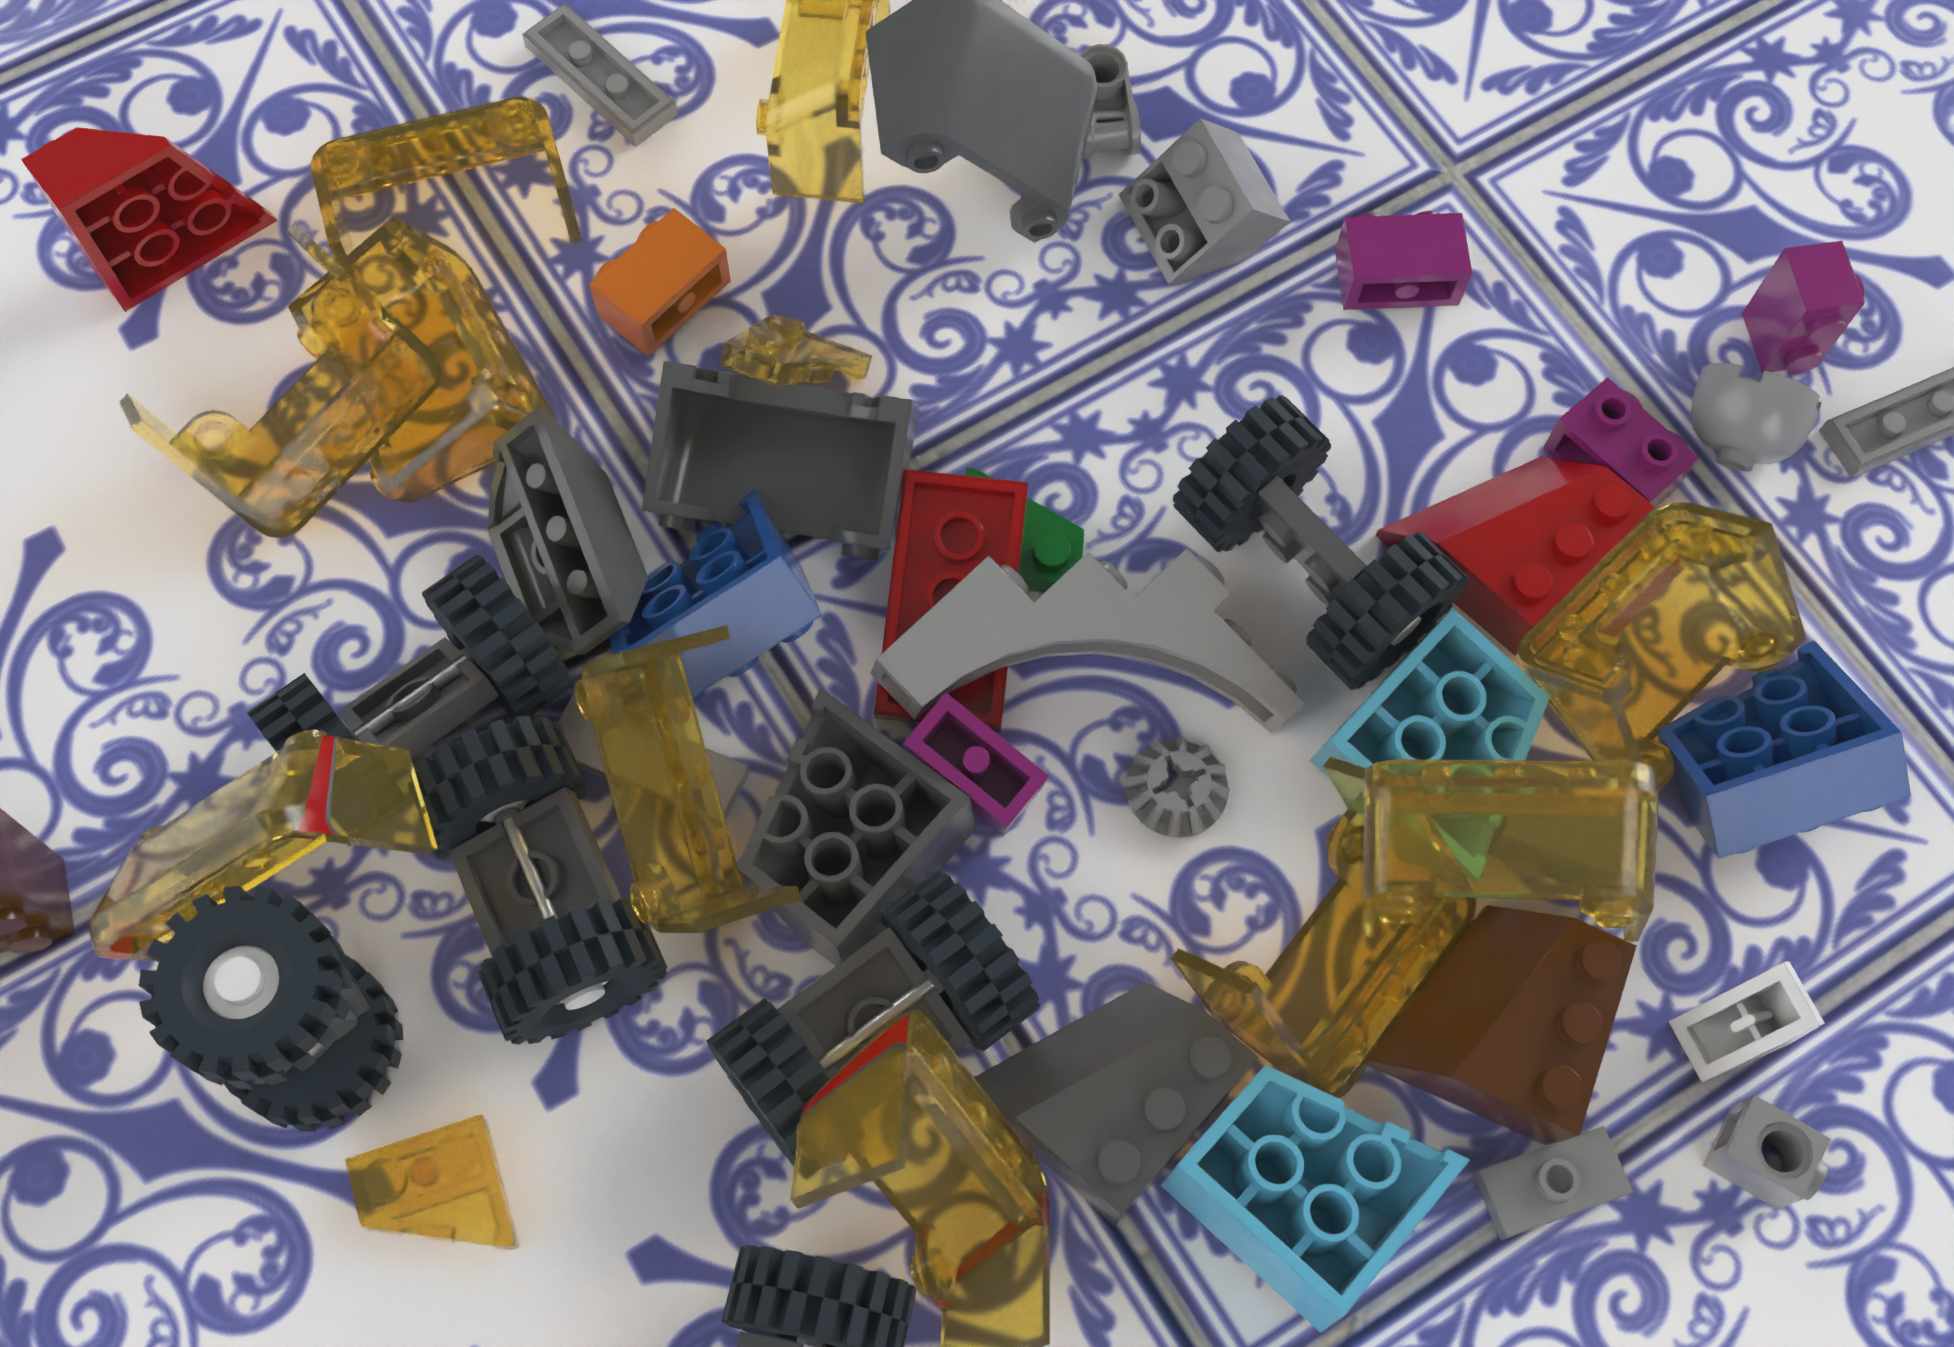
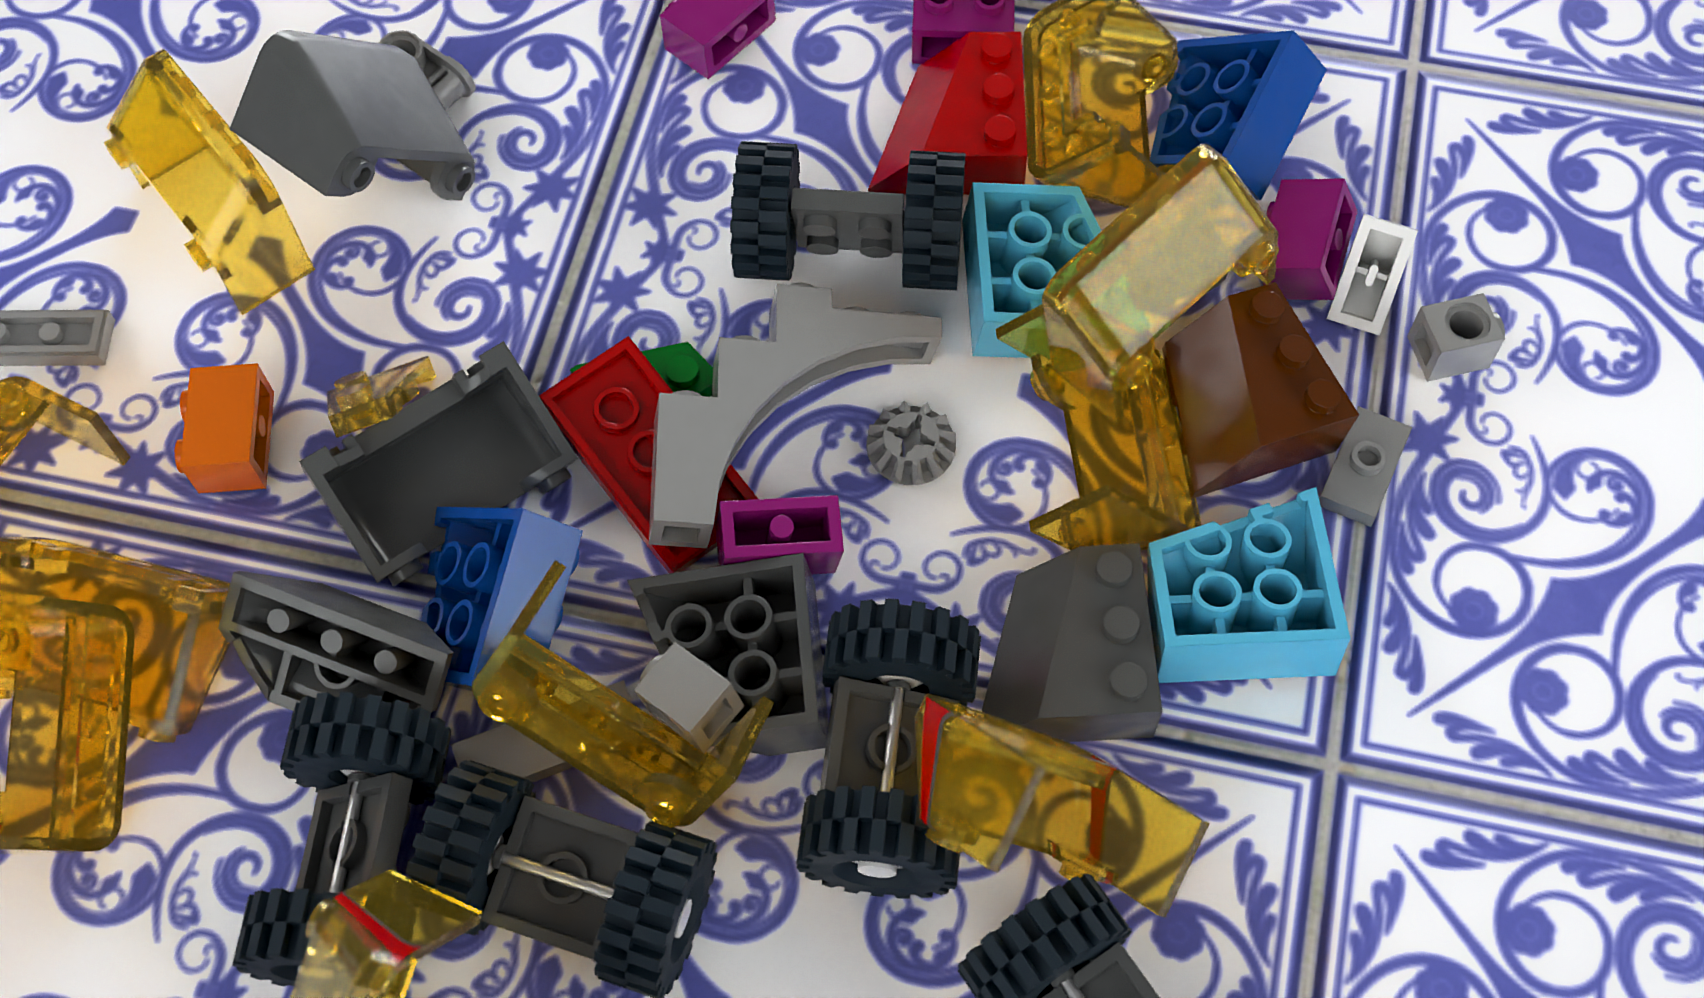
camera: 40 degrees left, 5 degrees down
light grey slope [1118,118,1291,286] -> none
none -> light grey brick [633,642,744,754]
none -> magenta brick [1253,178,1358,300]

